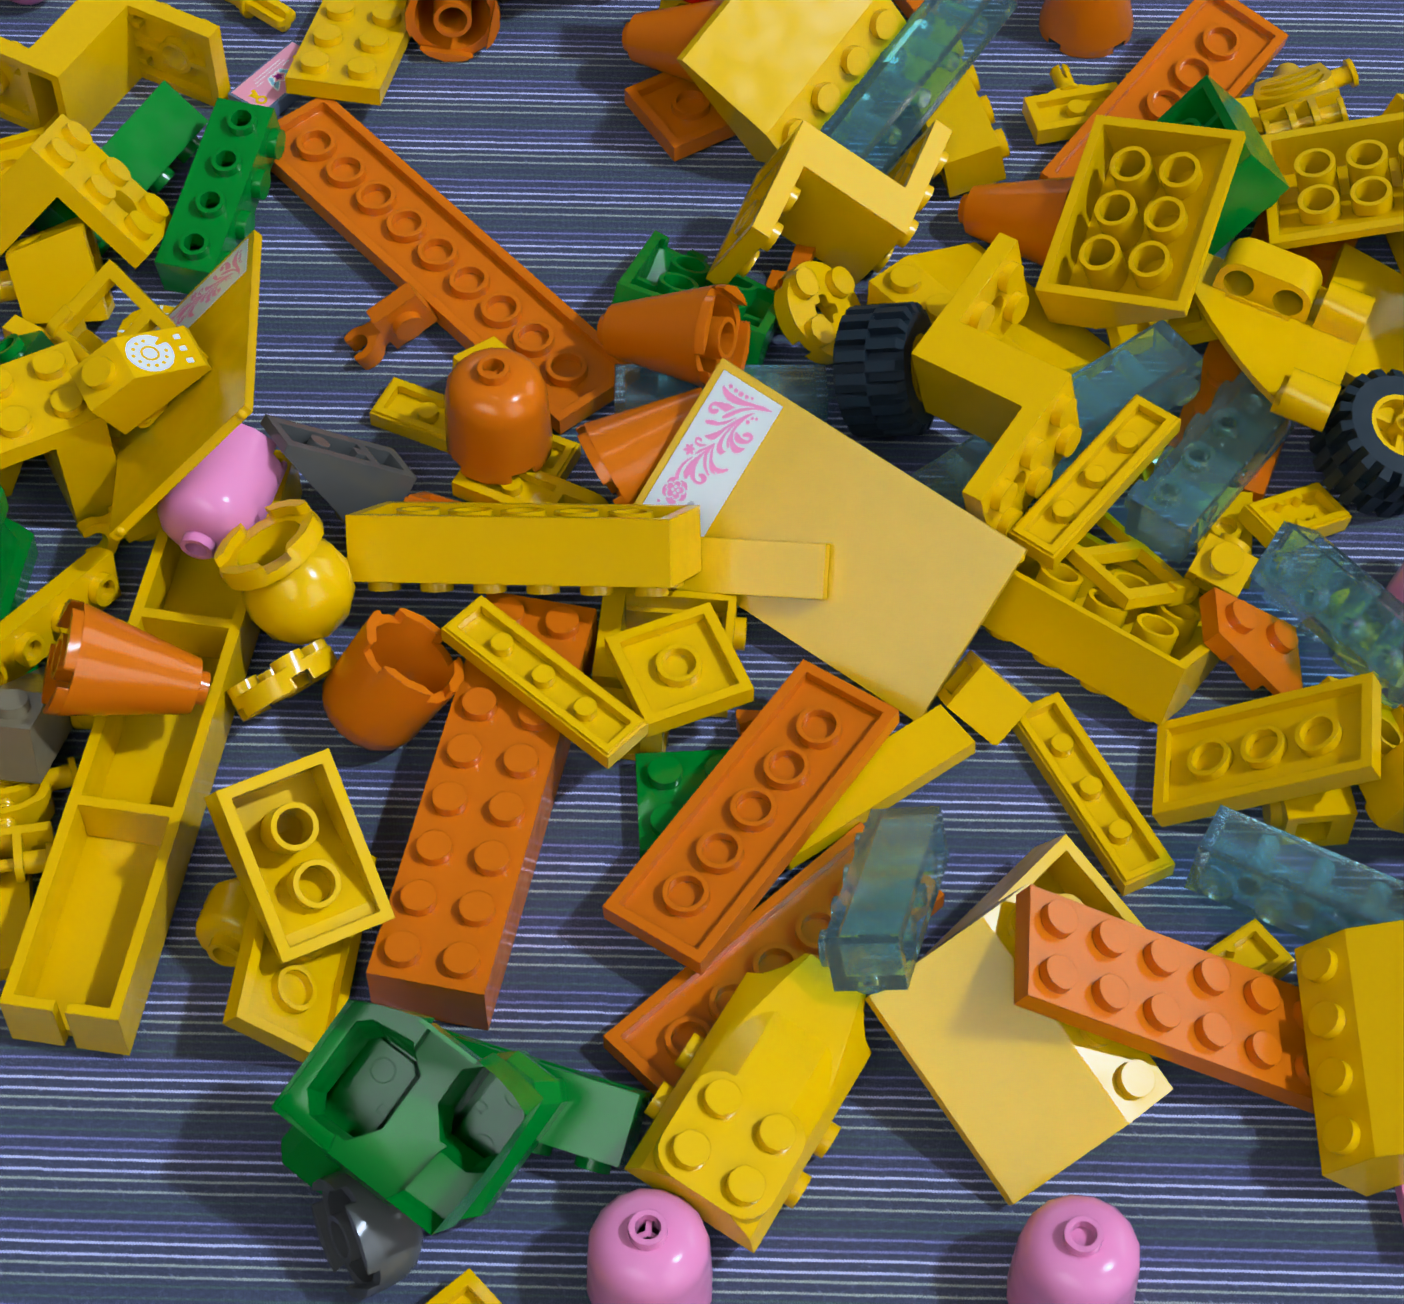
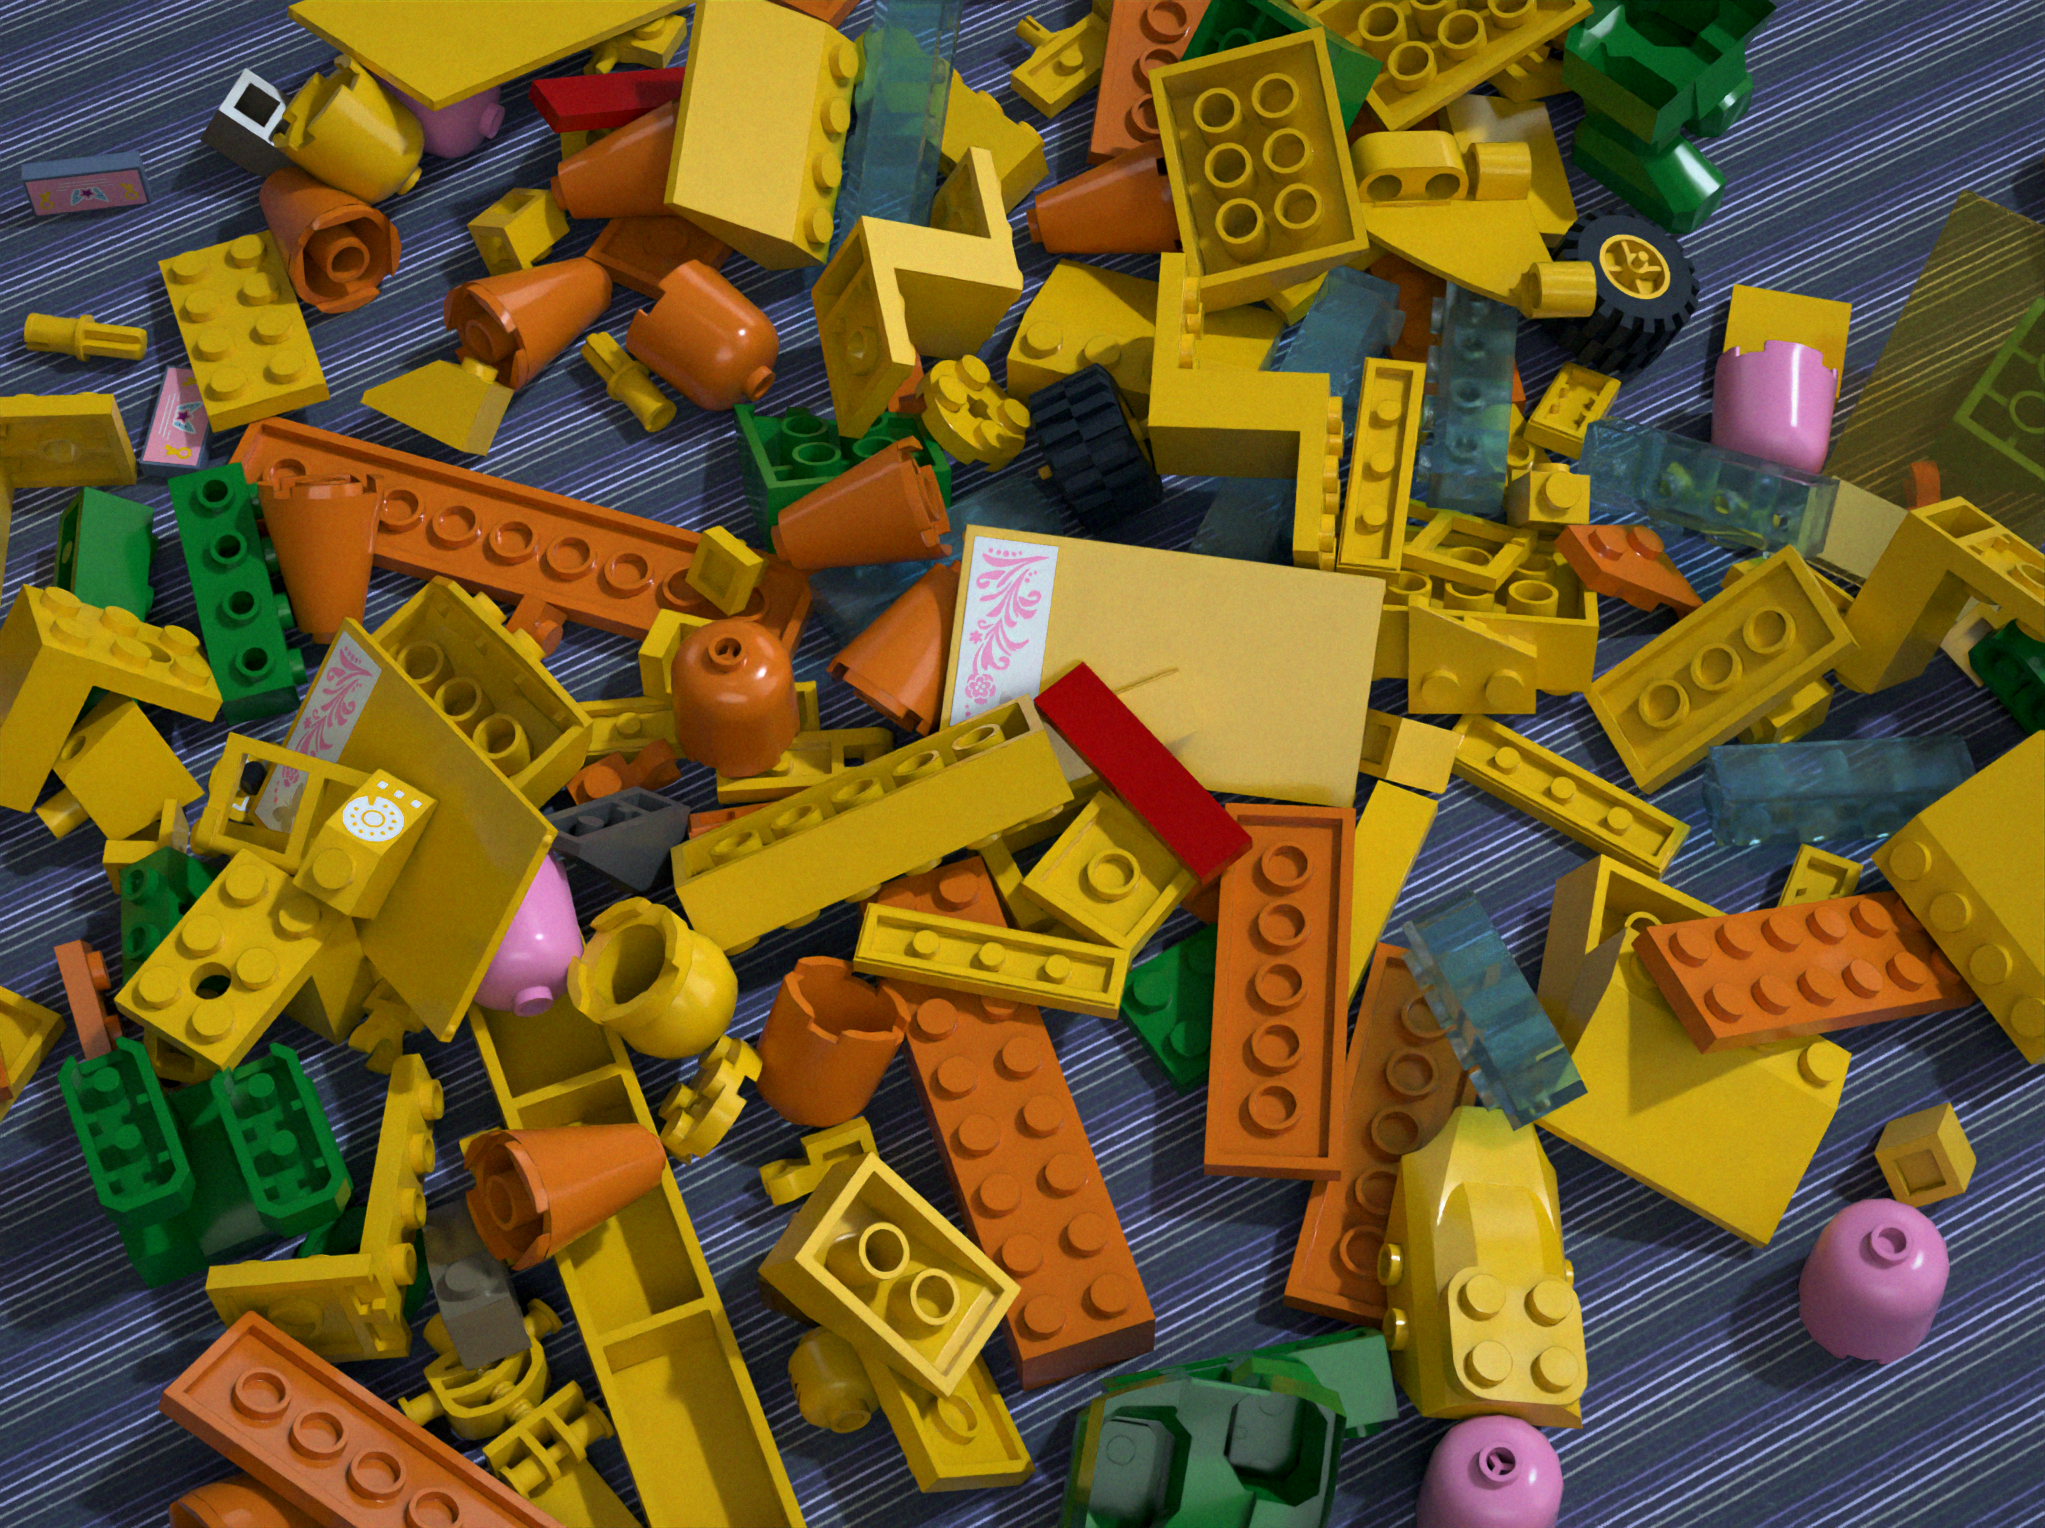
camera: 30 degrees left, 5 degrees up
none -> orange cone [257,473,385,644]
none -> yellow slope [360,356,514,456]
none -> yellow slope [370,575,593,810]
none -> orange cone [443,257,613,393]
none -> yellow brick [467,188,570,275]
none -> orange plate [564,738,682,806]
none -> yellow axle [580,331,677,432]
none -> orange cylinder [625,259,780,412]
none -> yellow tile [685,525,770,616]
none -> yellow plate [758,1116,879,1206]
none -> red tile [1033,662,1253,888]
none -> yellow wing [1408,594,1537,714]
none -> yellow panel [1874,1102,1976,1208]

